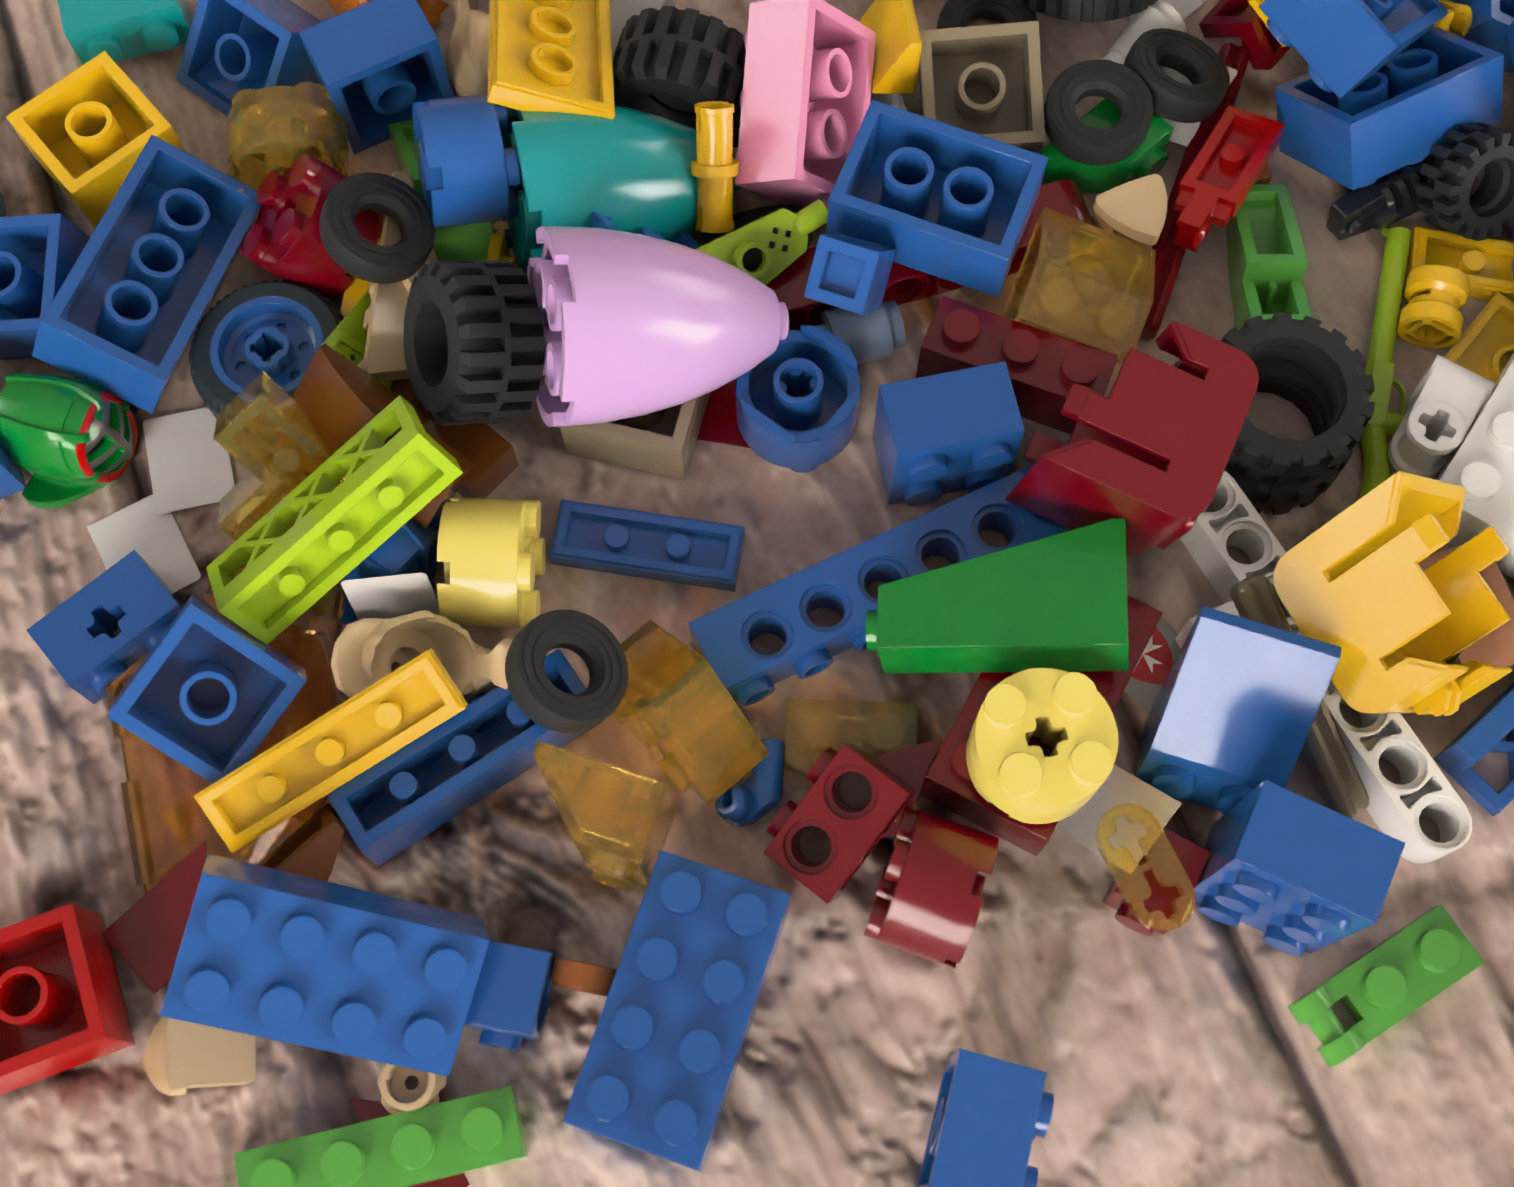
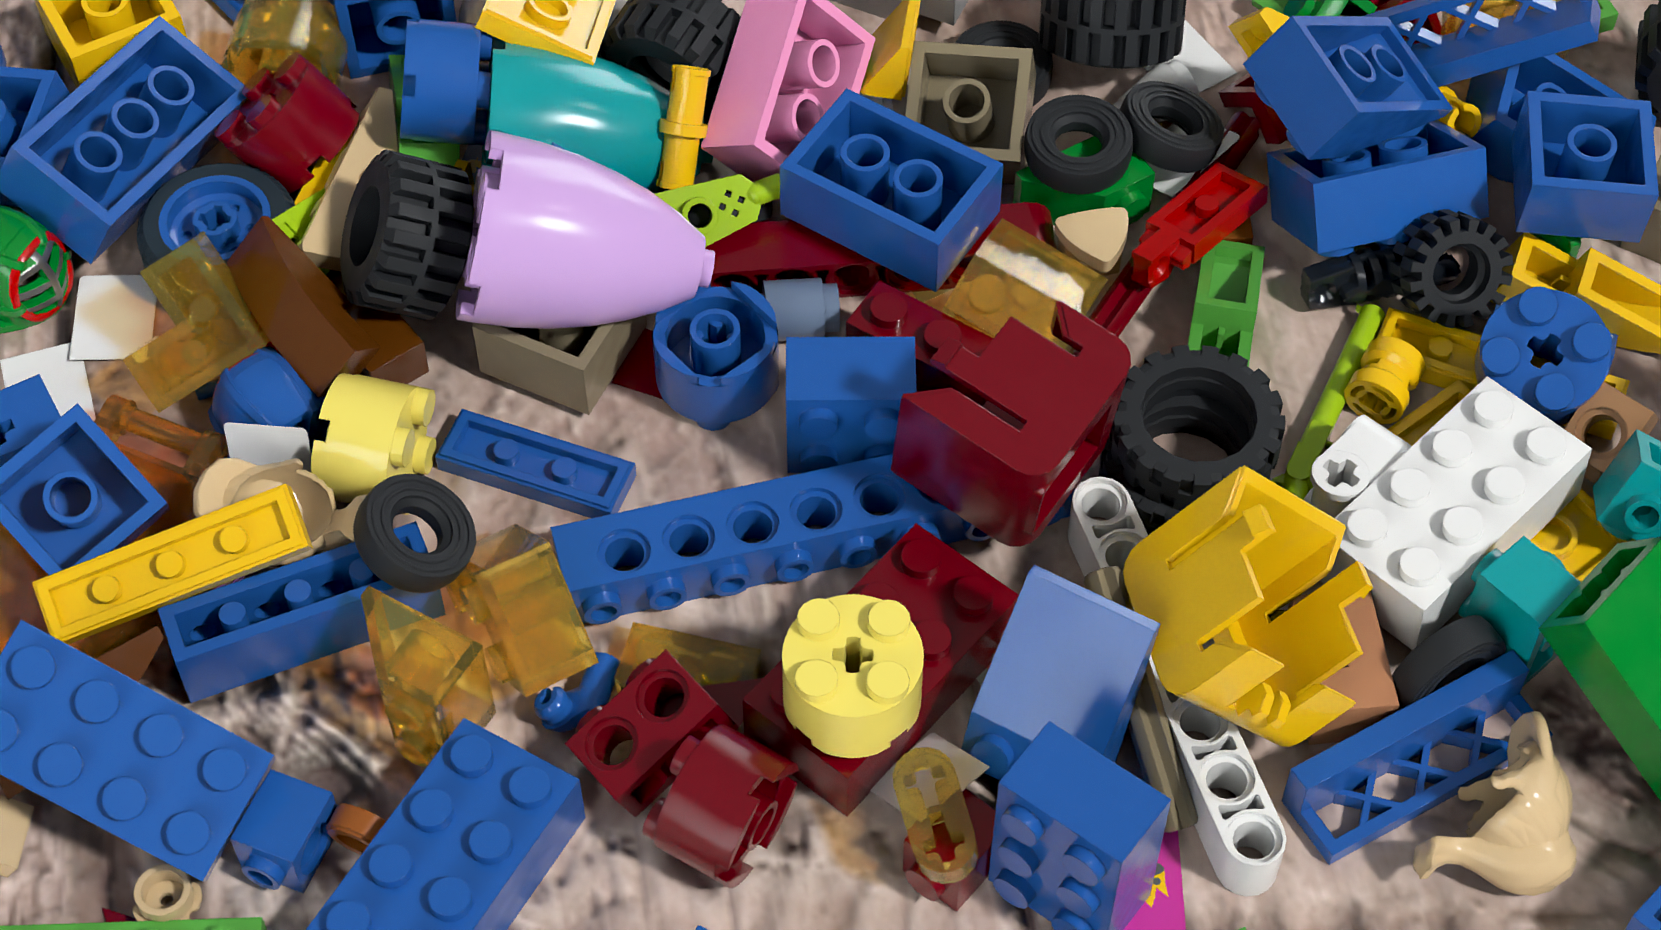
camera: 10 degrees right, 15 degrees down
lime fence [206,395,463,646] -> none
black tyre [319,172,436,284] -> none
blue brick [803,232,897,315] -> none
green slope [865,518,1129,674] -> none

